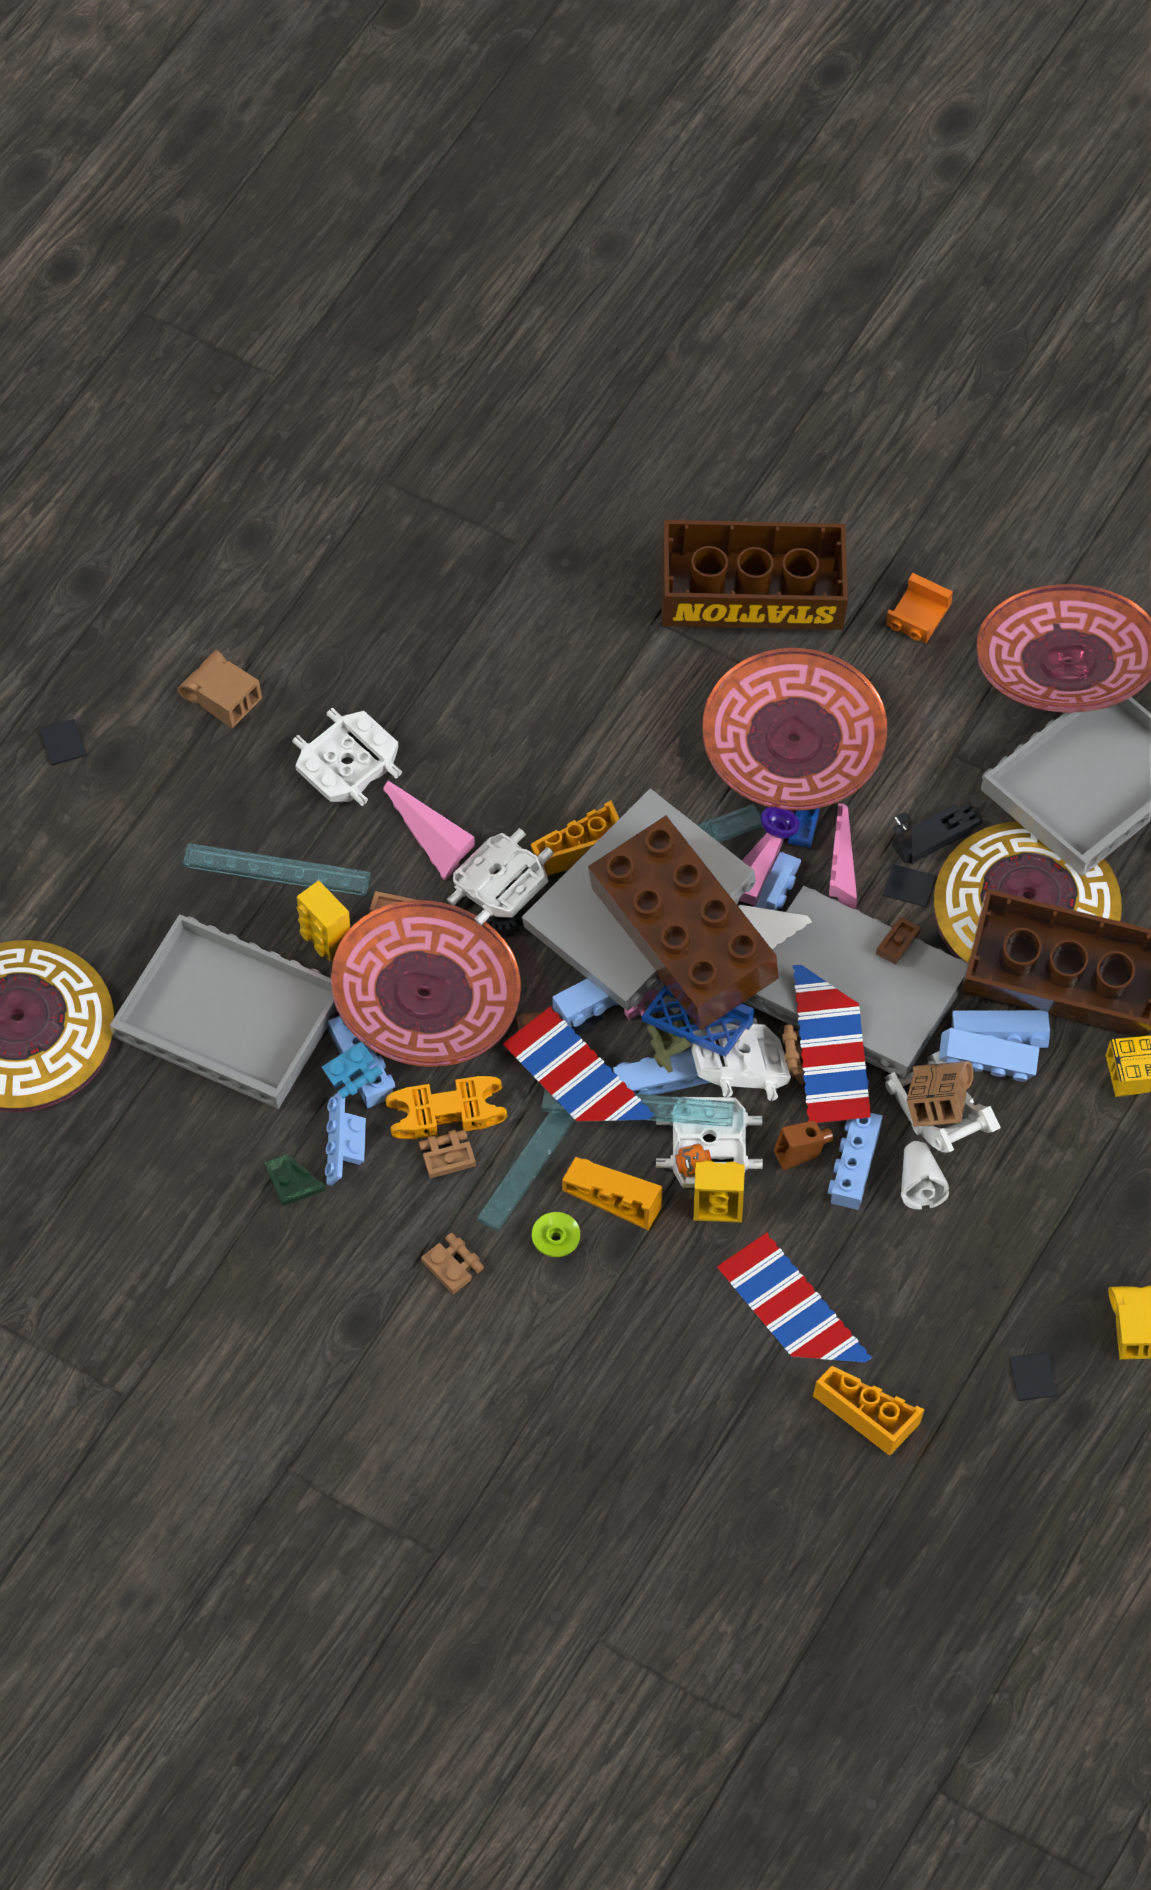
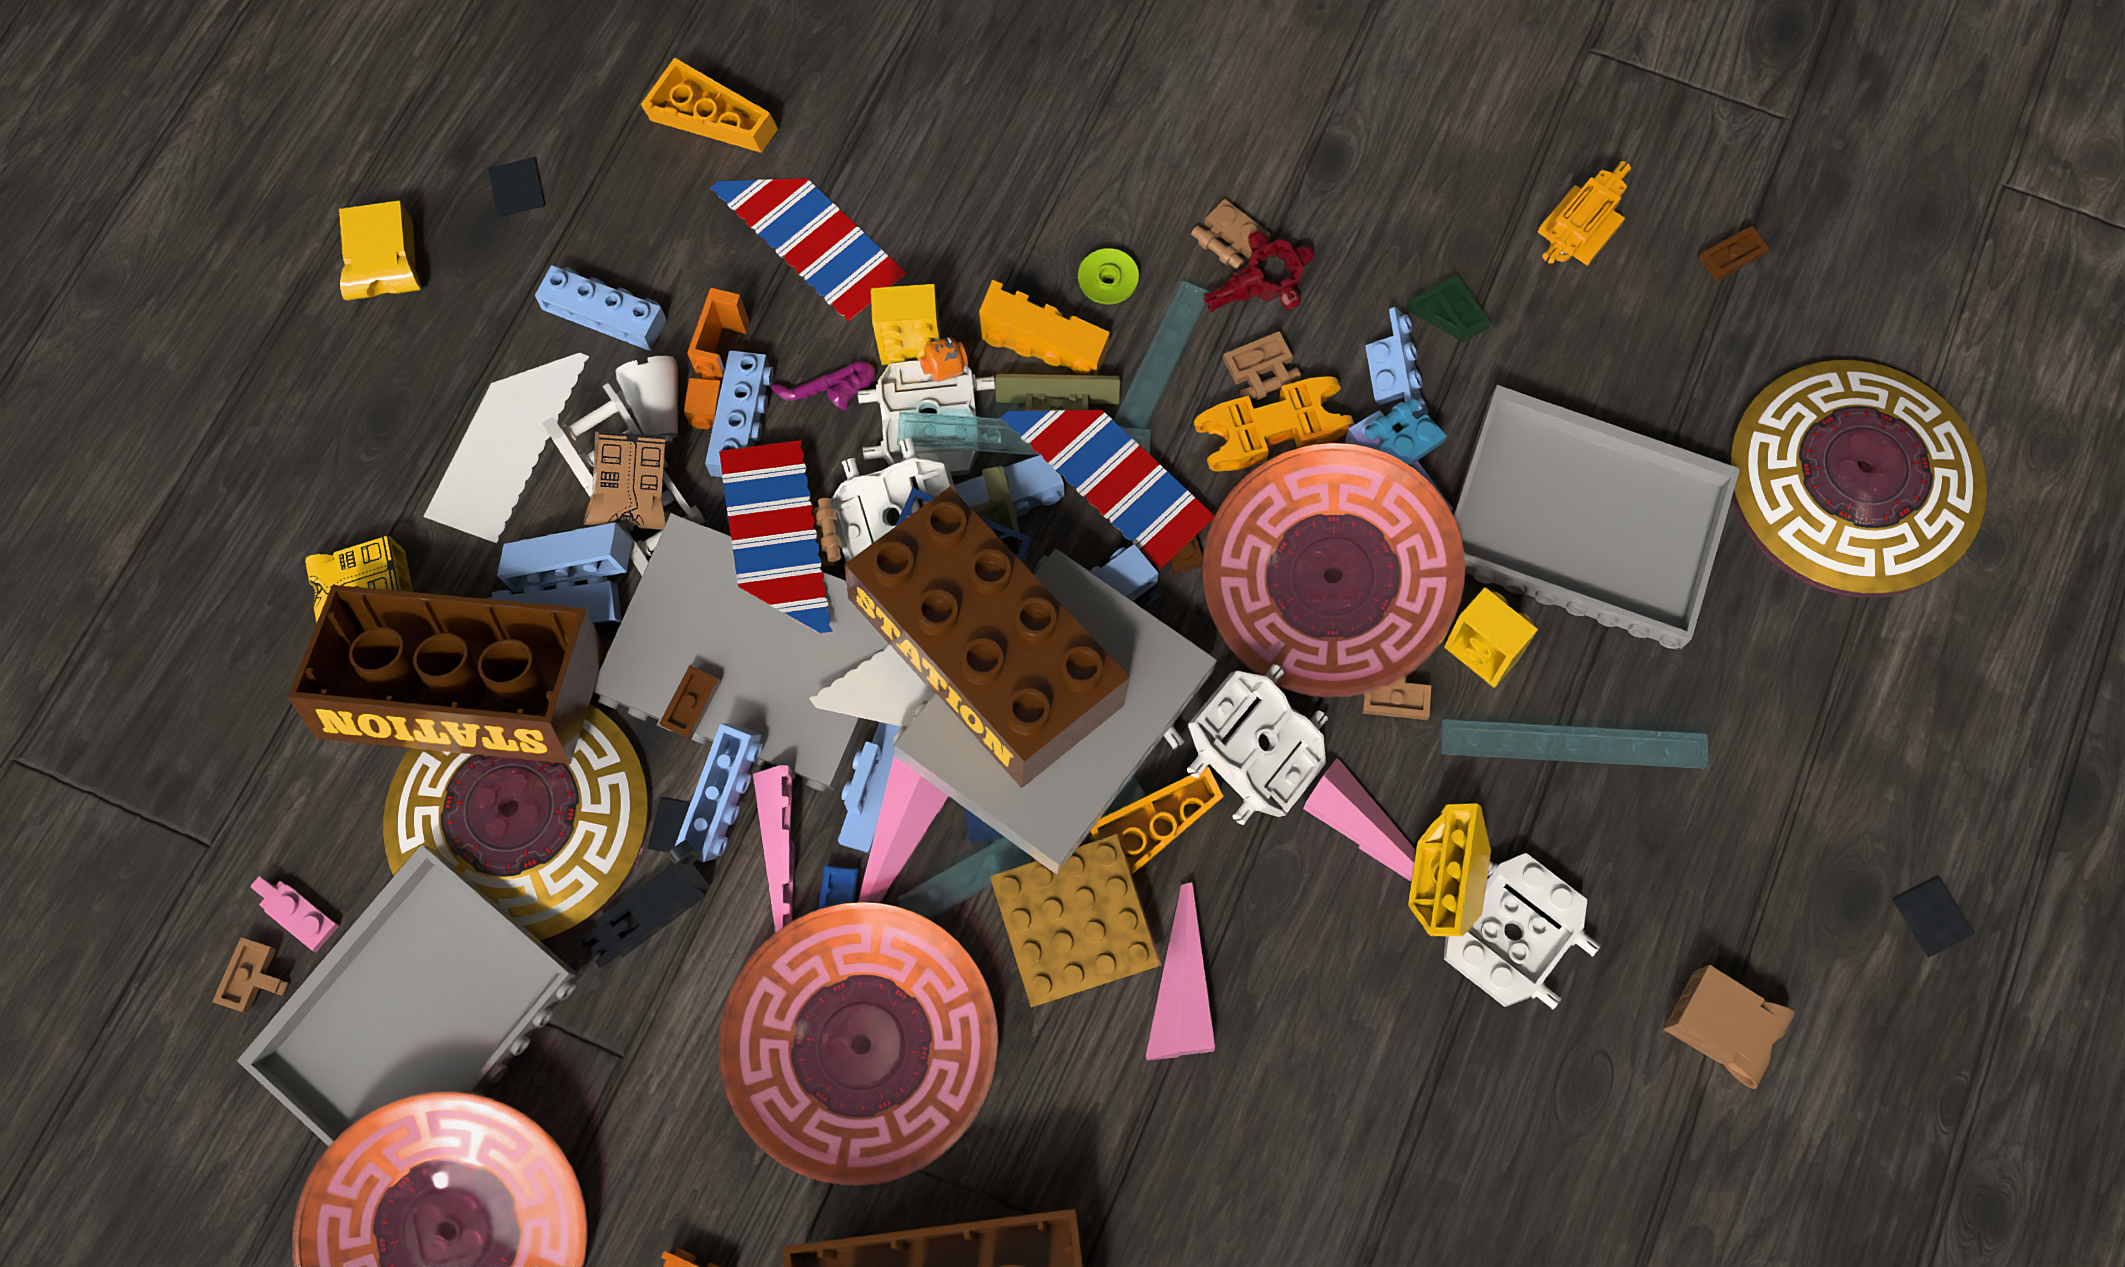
camera: 175 degrees right, 10 degrees up
dark purple hat [760,806,800,839] -> none
dark orange torso [773,1121,833,1171] -> none
none -> white sticker [423,353,590,543]
none -> light blue brick [535,265,667,351]
none -> light blue brick [675,723,762,862]
none -> orange brick [684,378,722,429]
none -> orange panel [687,288,750,384]
none -> magenta piece [771,361,876,410]
none -> pearl gold plate [990,834,1162,1007]
none -> olive bracket [995,374,1120,411]
none -> bright pink wedge [1146,883,1215,1061]
none -> dark red piece [1203,230,1315,312]
none -> yellow wedge [1408,804,1491,936]
none -> light orange piece [1538,161,1631,266]
none -> reddish brown plate [1699,226,1770,282]

